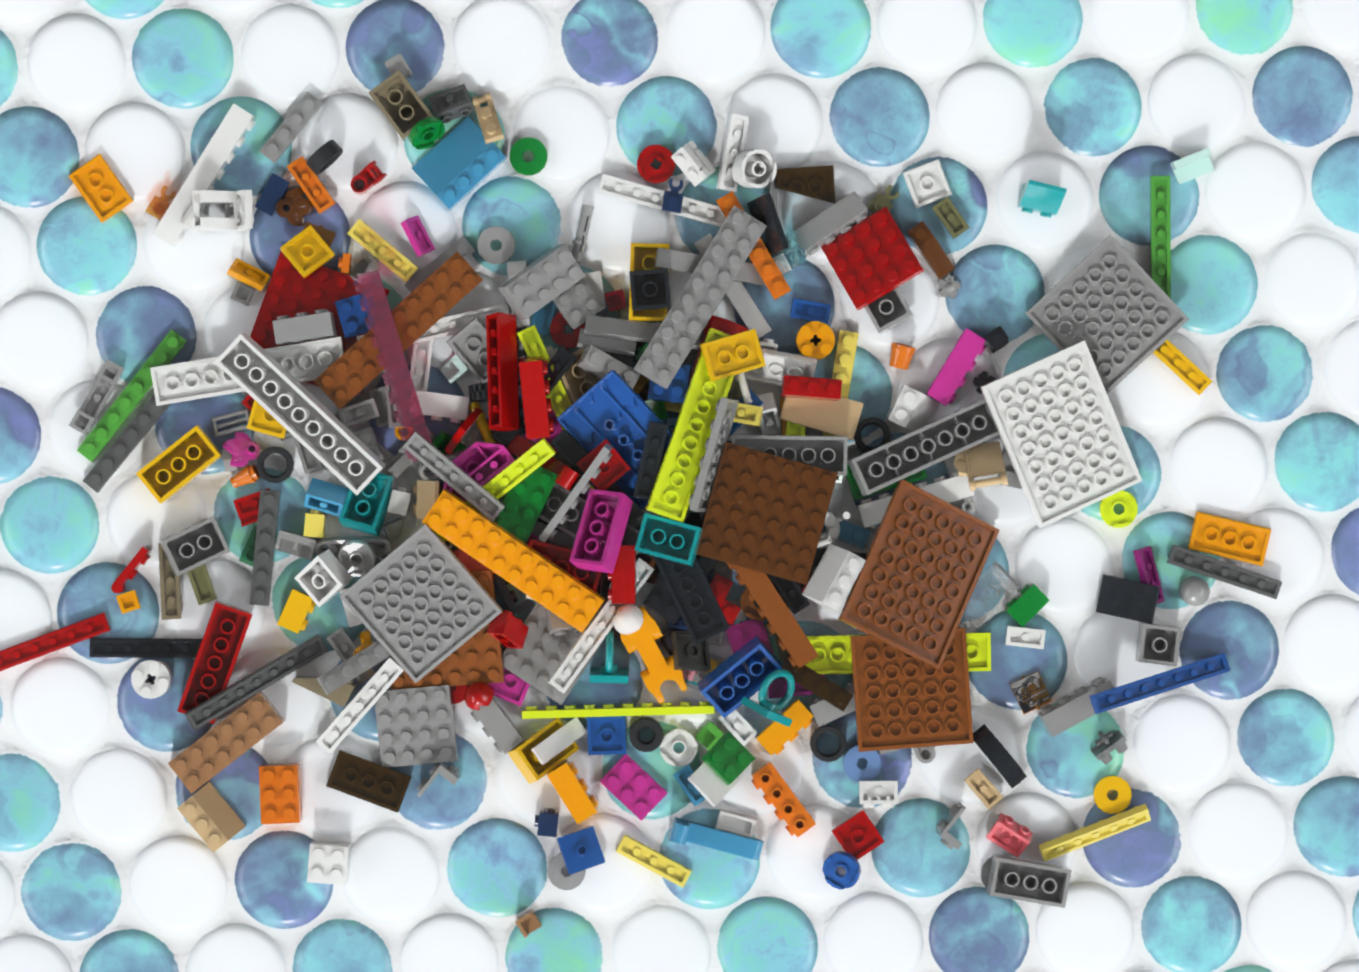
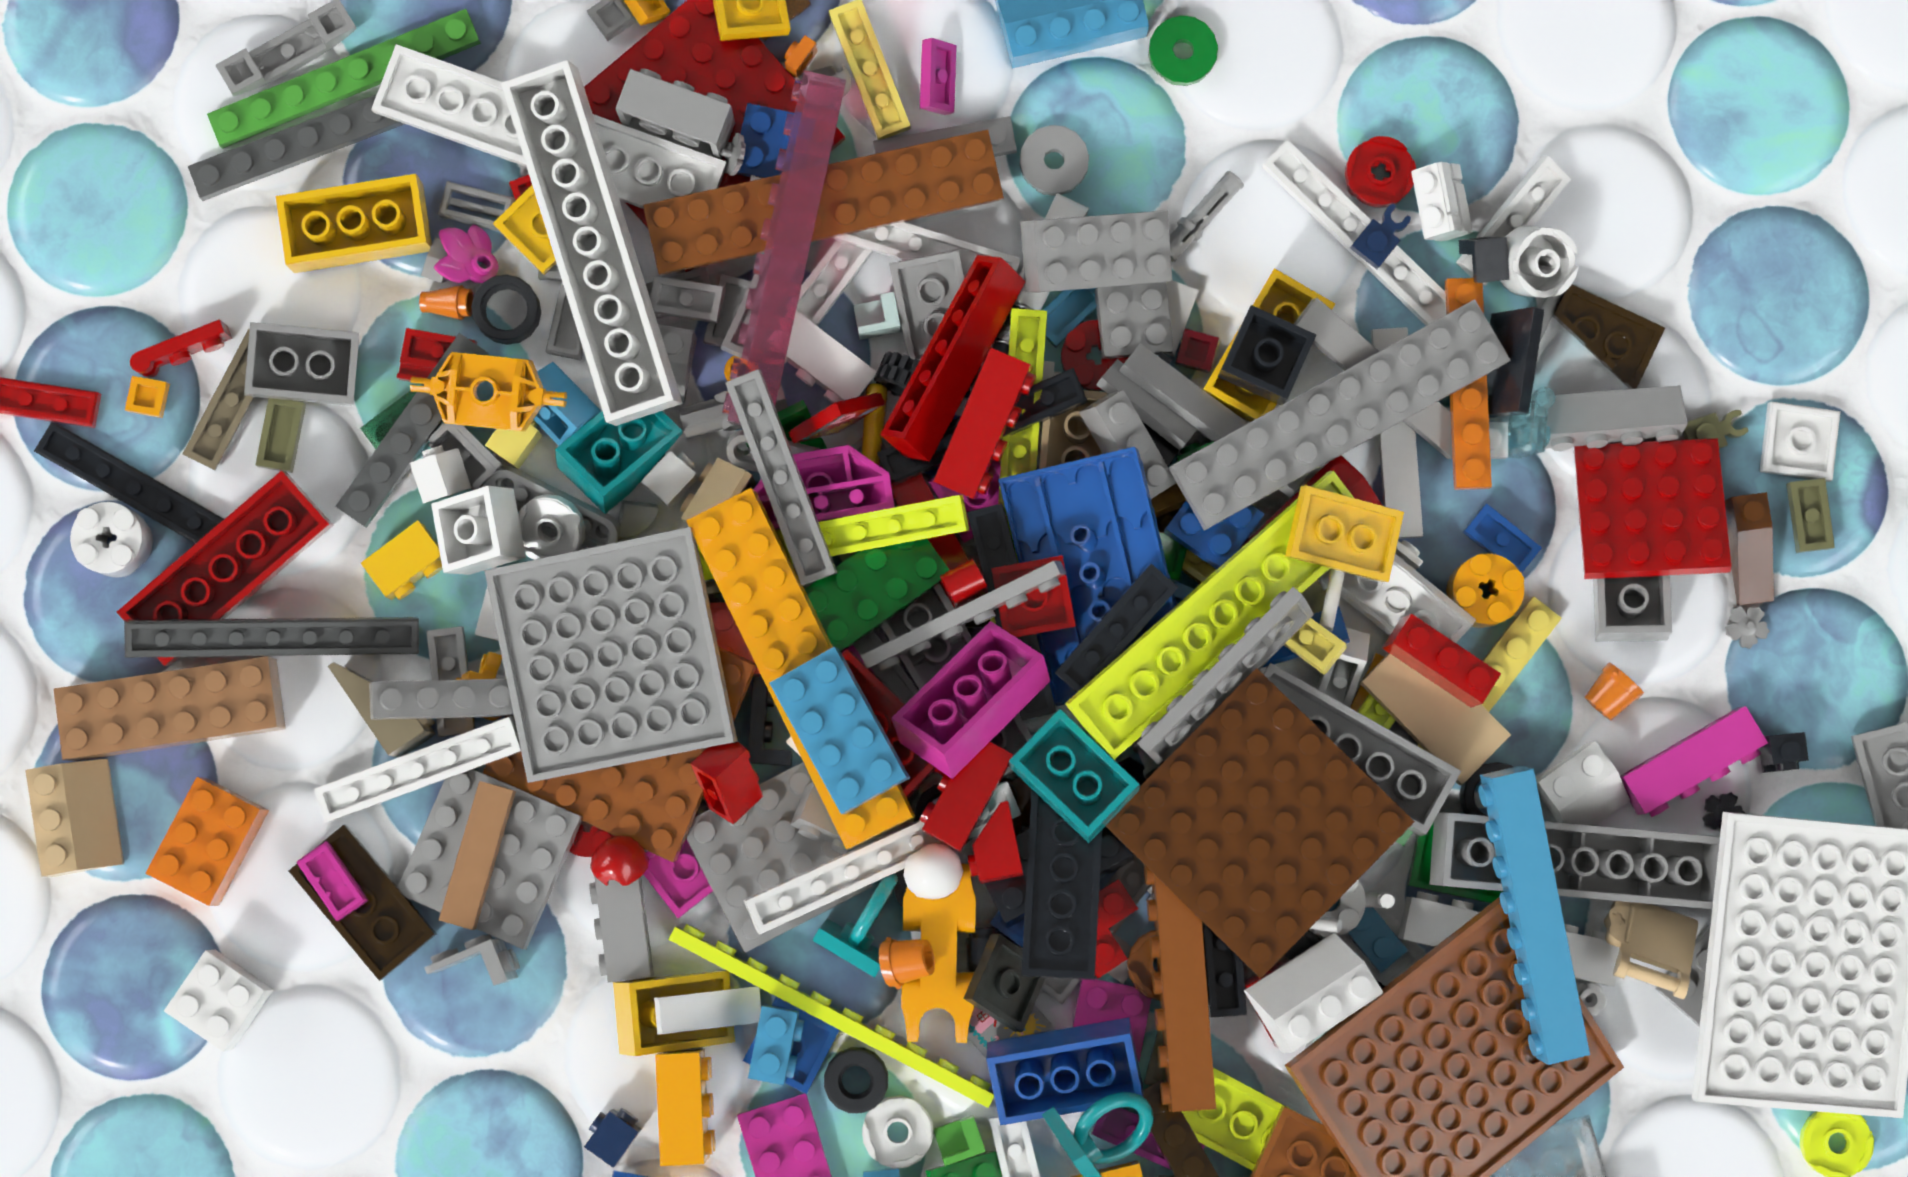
camera: 30 degrees right, 5 degrees down
none -> dark pink plate [296,841,369,921]
none -> light orange plate [410,352,567,432]
none -> white brick [410,445,471,503]
none -> medium nougat tile [439,781,516,930]
none -> light grey plant [720,133,746,176]
none -> dark azure brick [748,1004,804,1085]
none -> dark azure brick [769,647,910,814]
none -> orange piece [879,937,935,990]
none -> red slope [967,801,1024,884]
none -> black panel [1458,236,1509,283]
none -> dark azure brick [1478,765,1590,1065]

